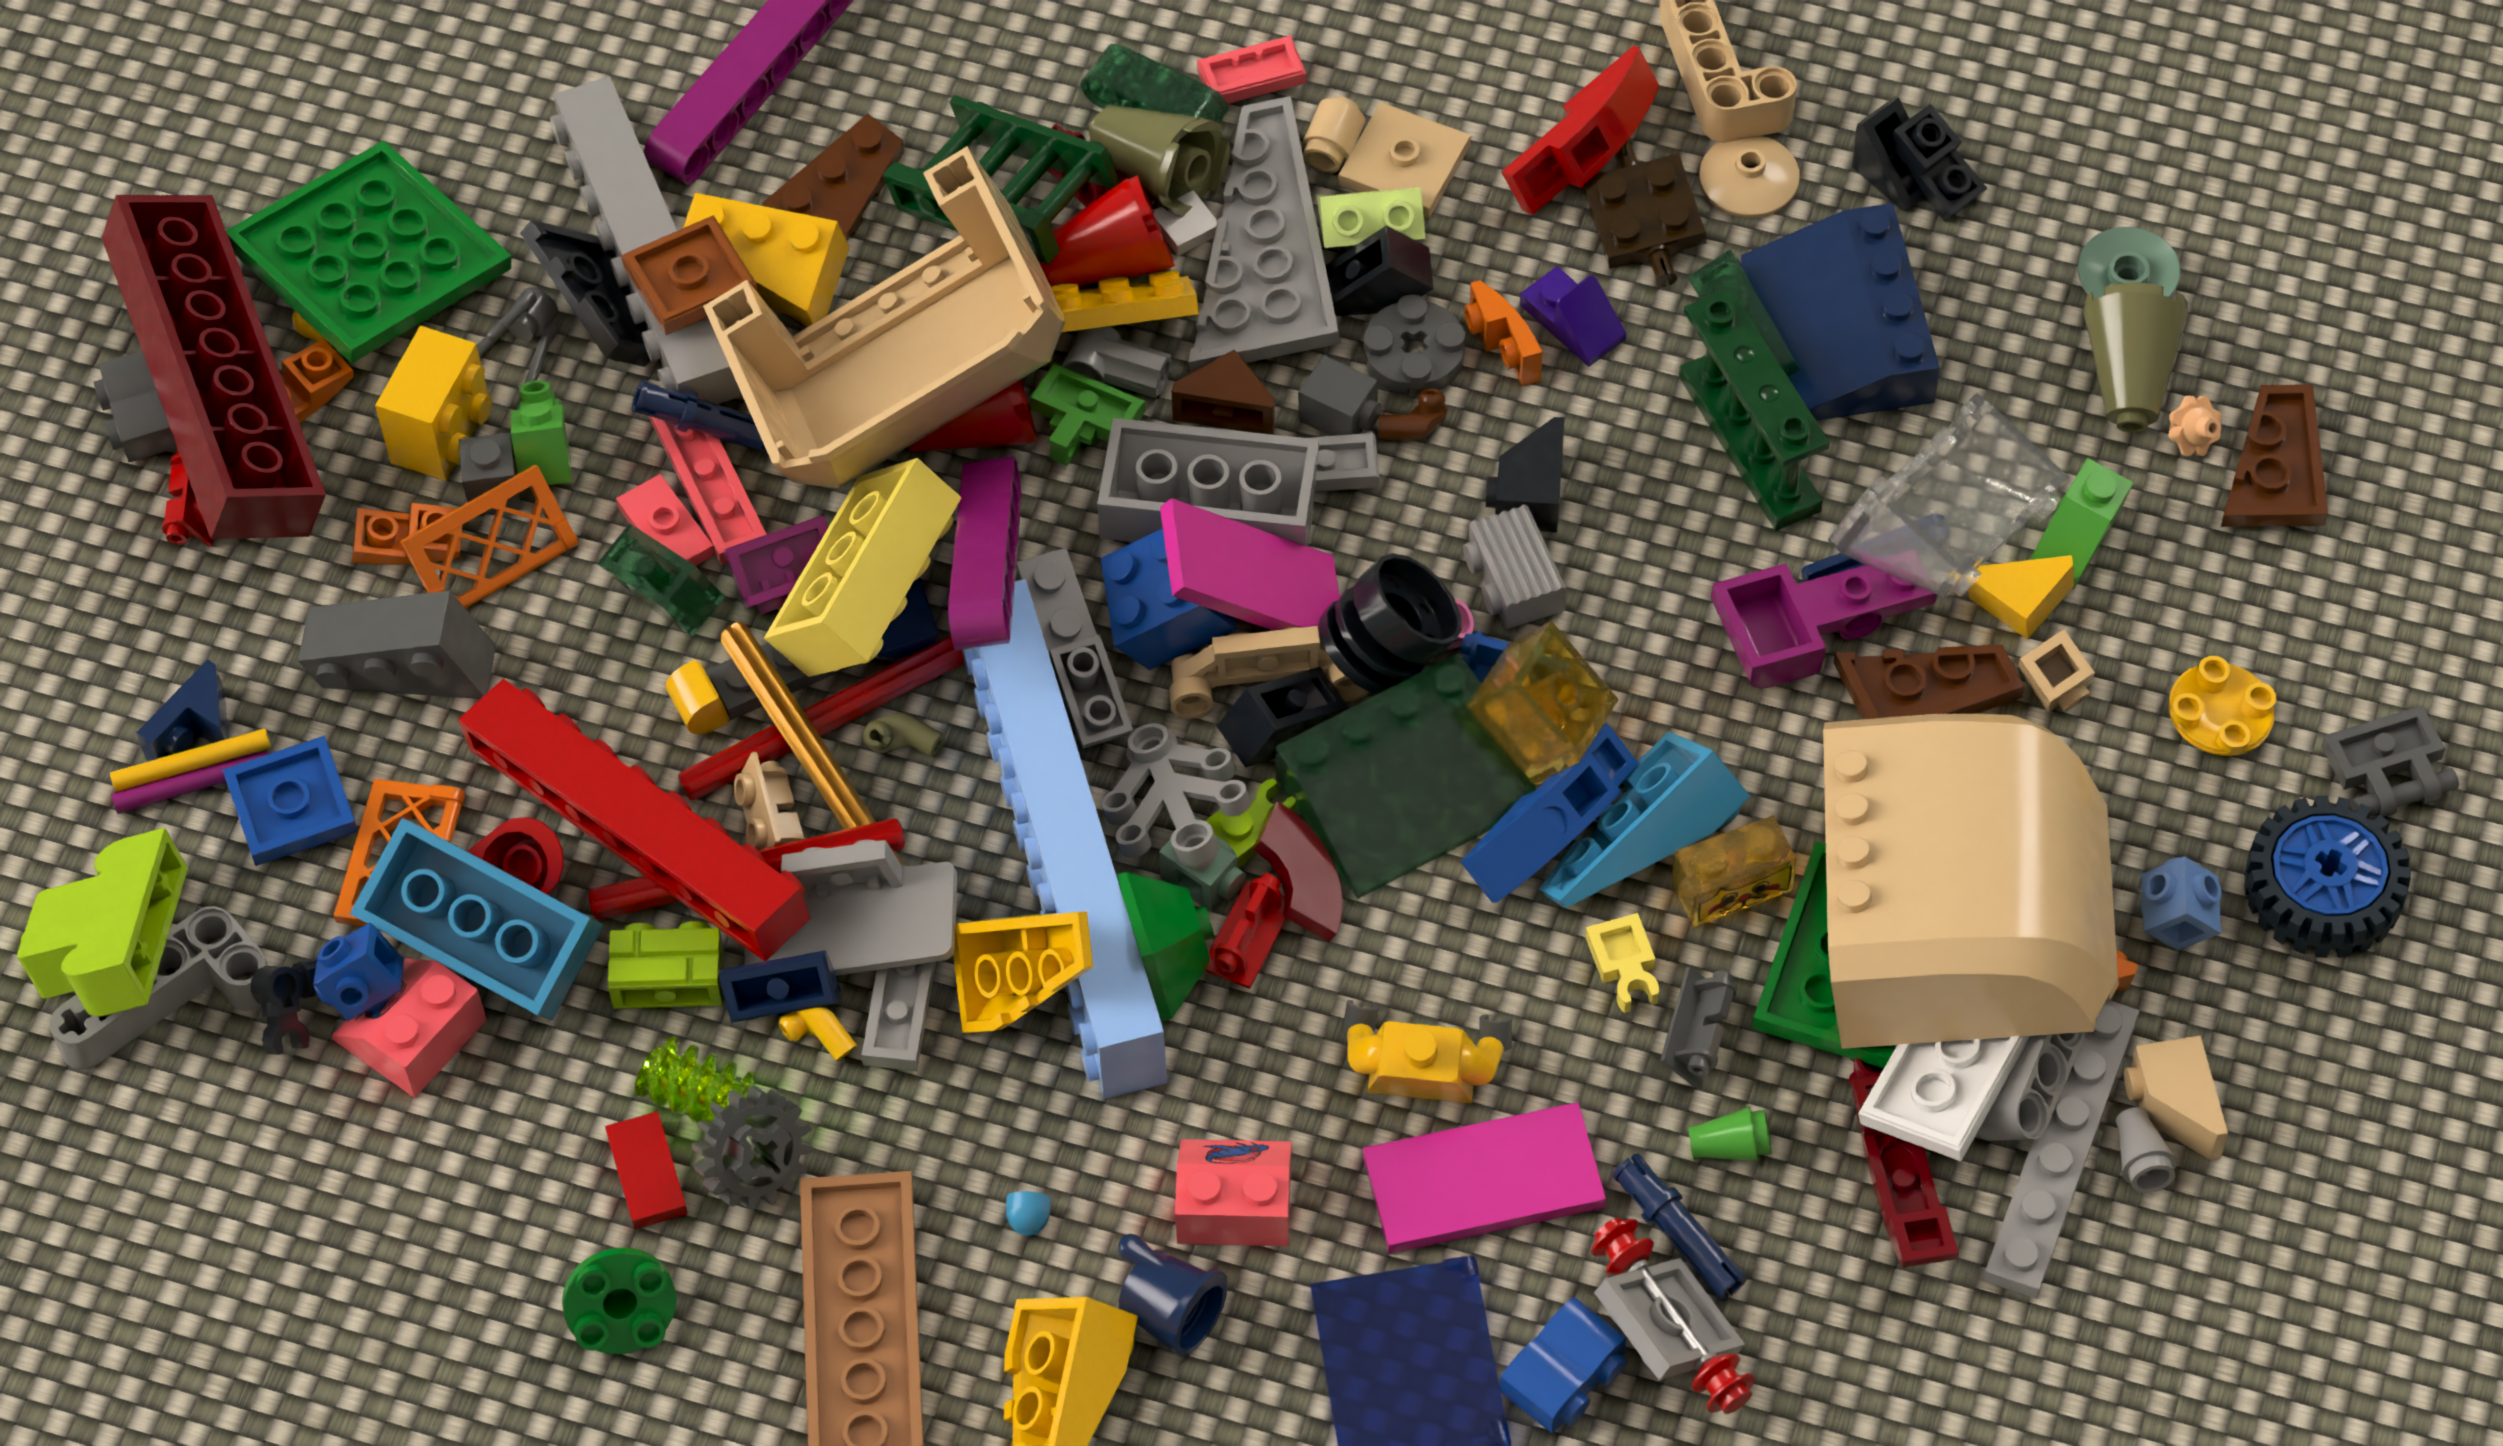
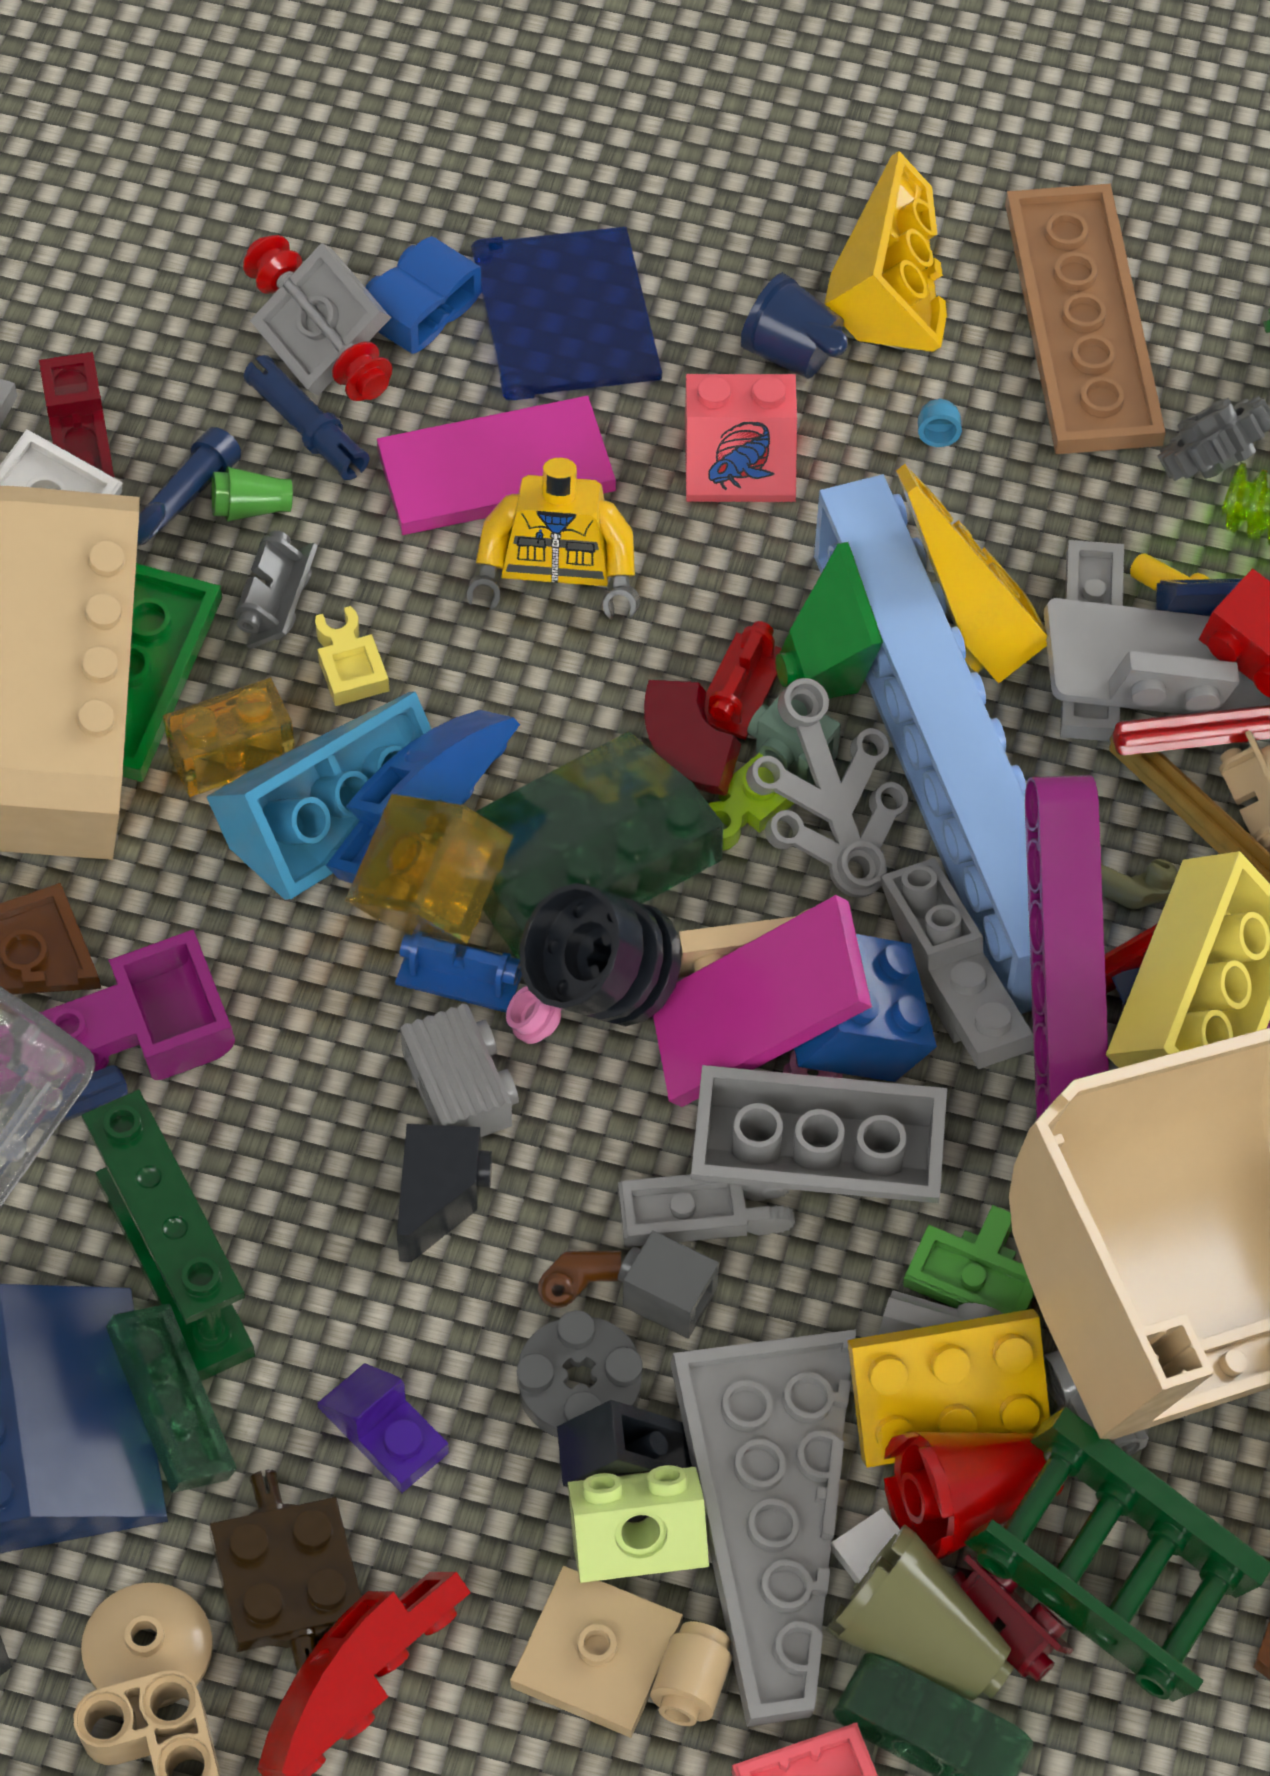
camera: 175 degrees right, 0 degrees up
reddish brown slope [1171,350,1275,435] -> none
black slope [1217,667,1349,768] -> none
orange slope [1464,280,1542,386] -> none
none -> dark blue plant [137,427,241,546]

